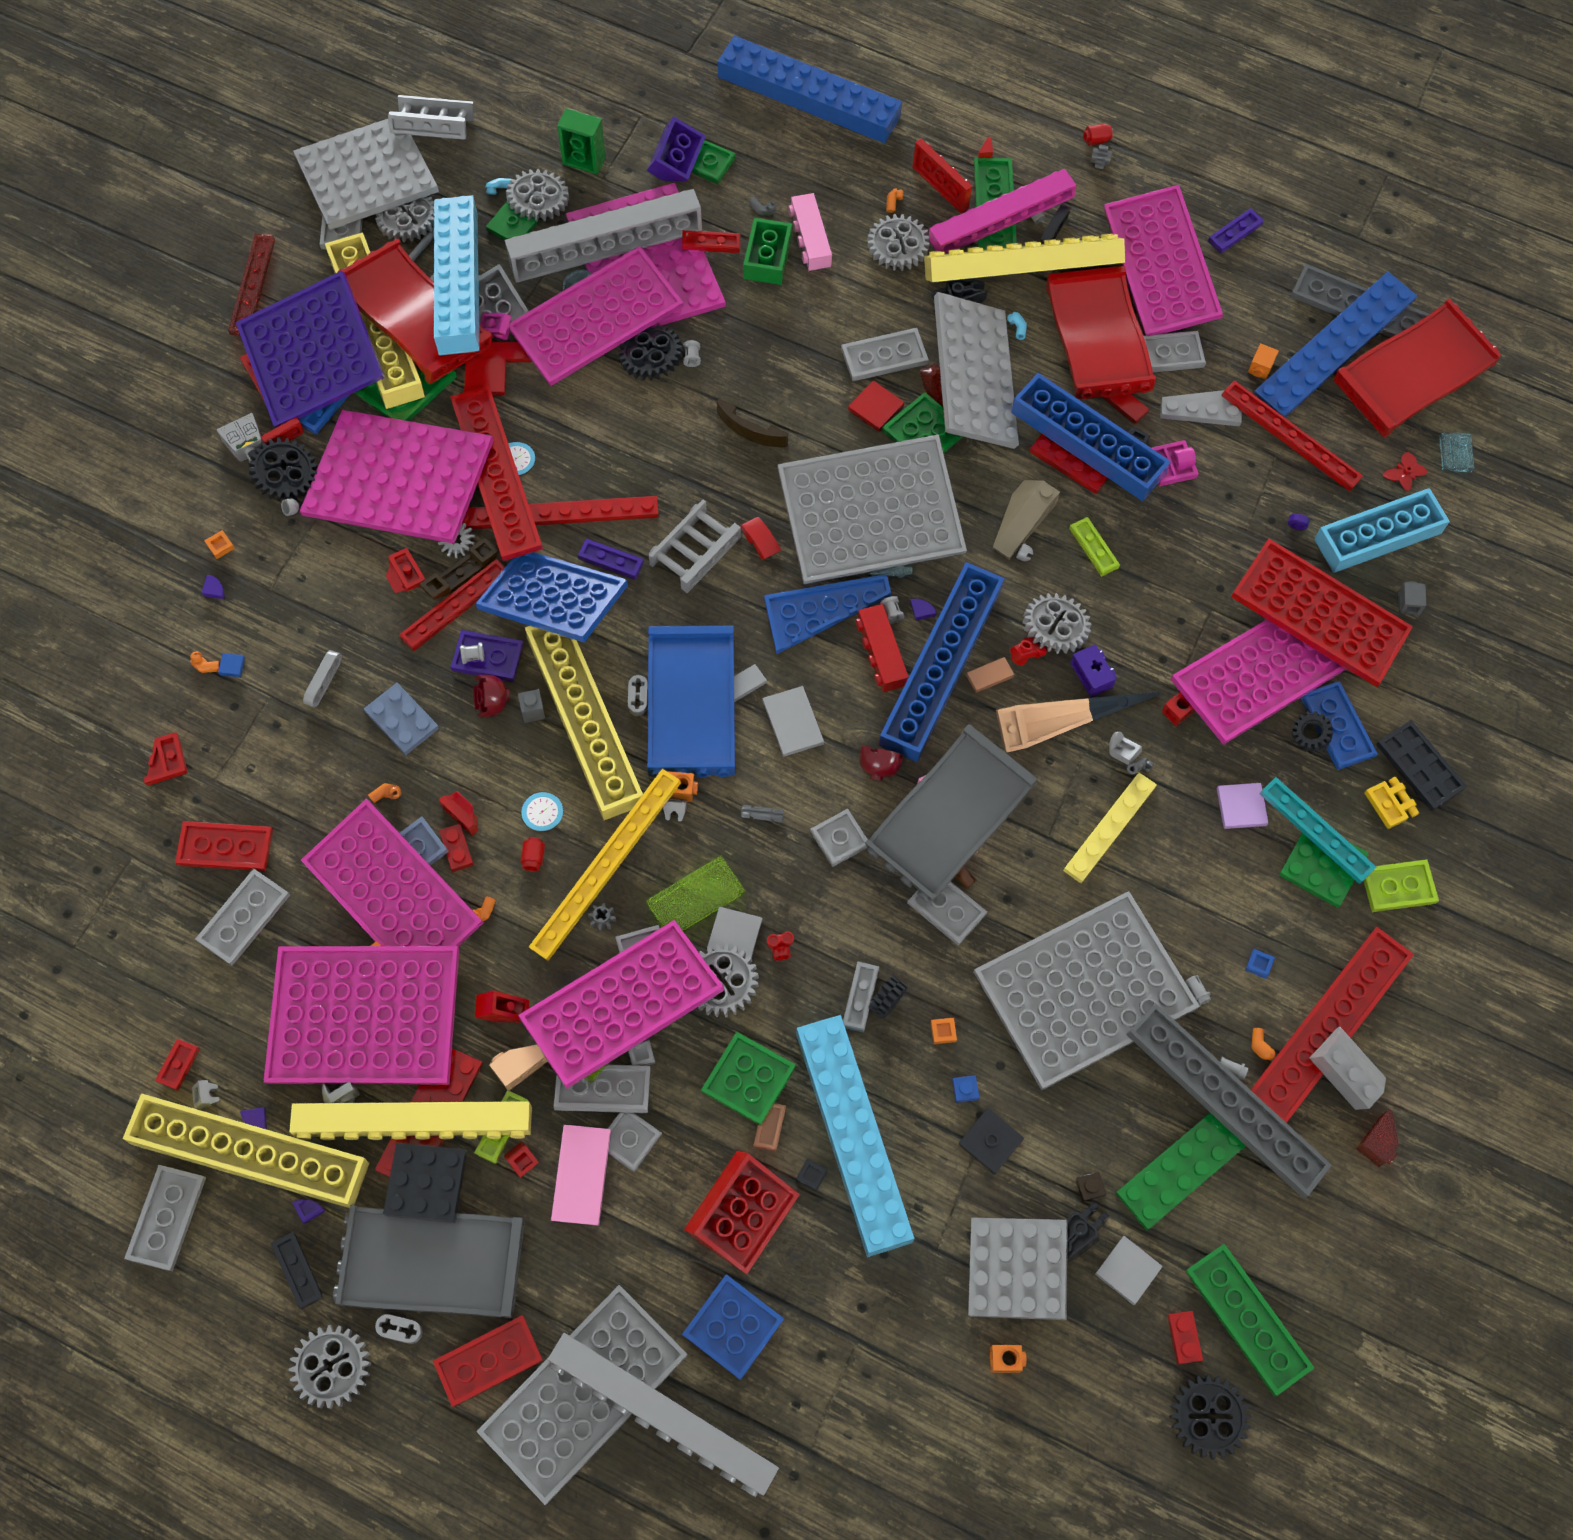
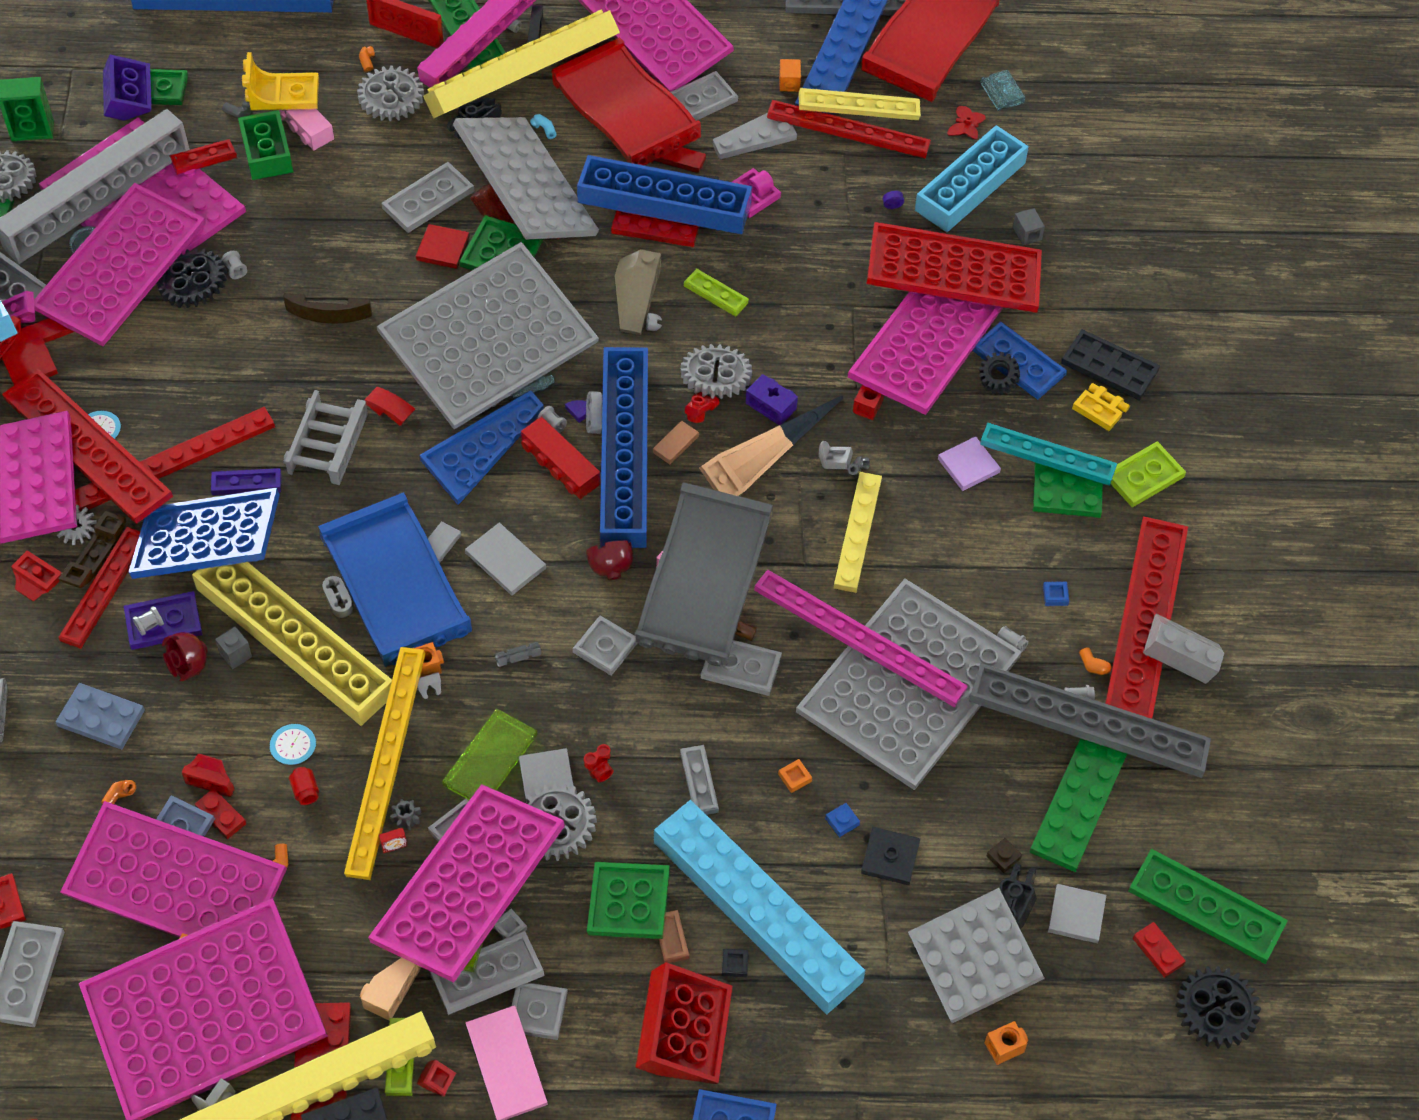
camera: 25 degrees left, 10 degrees down
red slope [475,990,530,1023] -> none
black tyre [869,975,908,1019] -> none
clear red slope [1356,1109,1399,1167] -> none
none -> yellow bracket [242,52,319,110]
none -> red tile [379,828,407,854]
none -> light grey beam [586,391,603,434]
none -> dark pink plate [754,570,968,708]
none -> light yellow plate [799,88,921,120]

